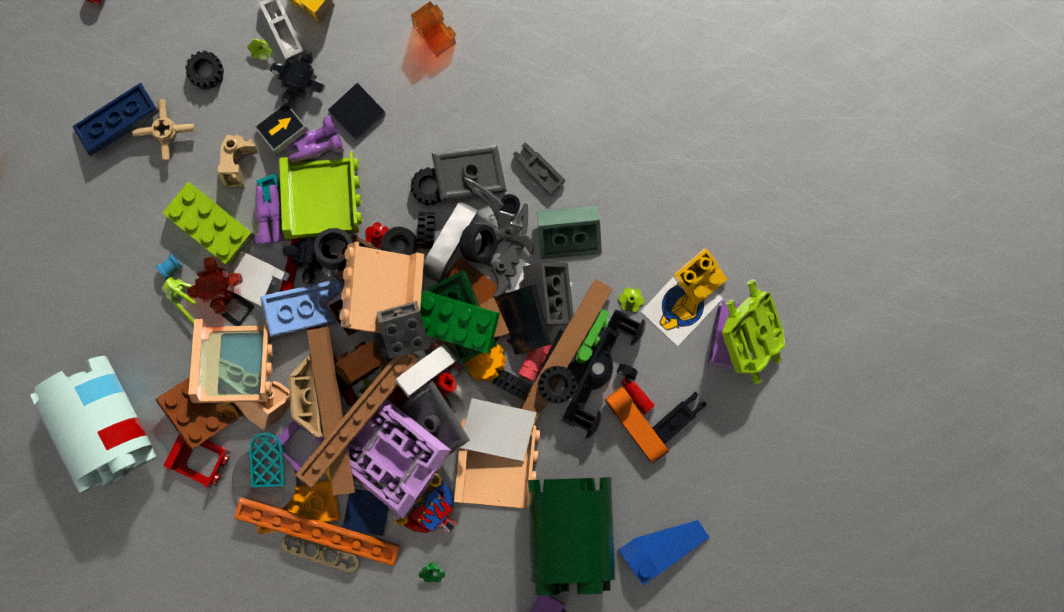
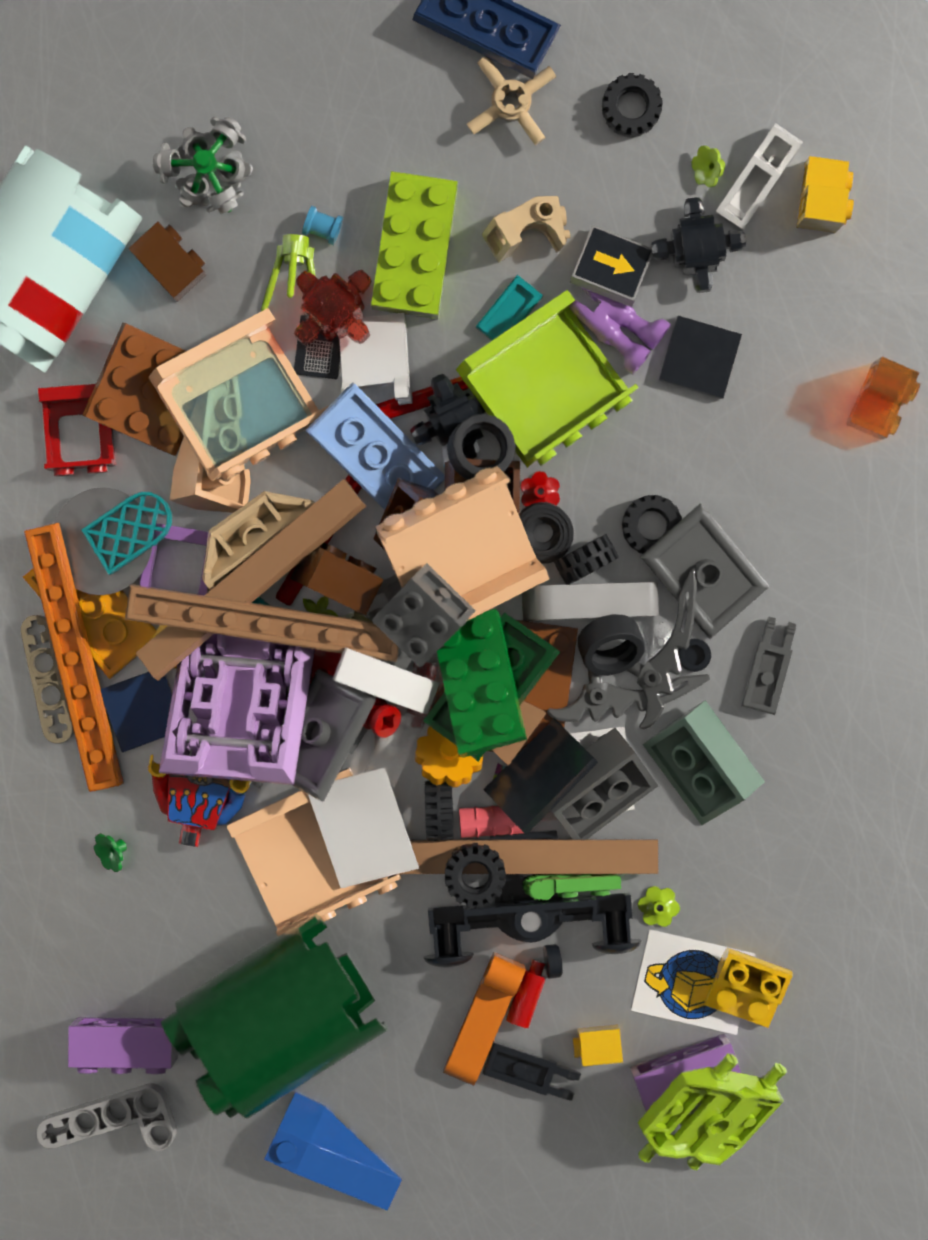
camera: 60 degrees right, 5 degrees up
medium lavender piece [253,185,292,245] -> none
none -> reddish brown brick [128,222,206,302]
none -> light grey plant [153,117,253,214]
none -> yellow brick [572,1024,623,1066]

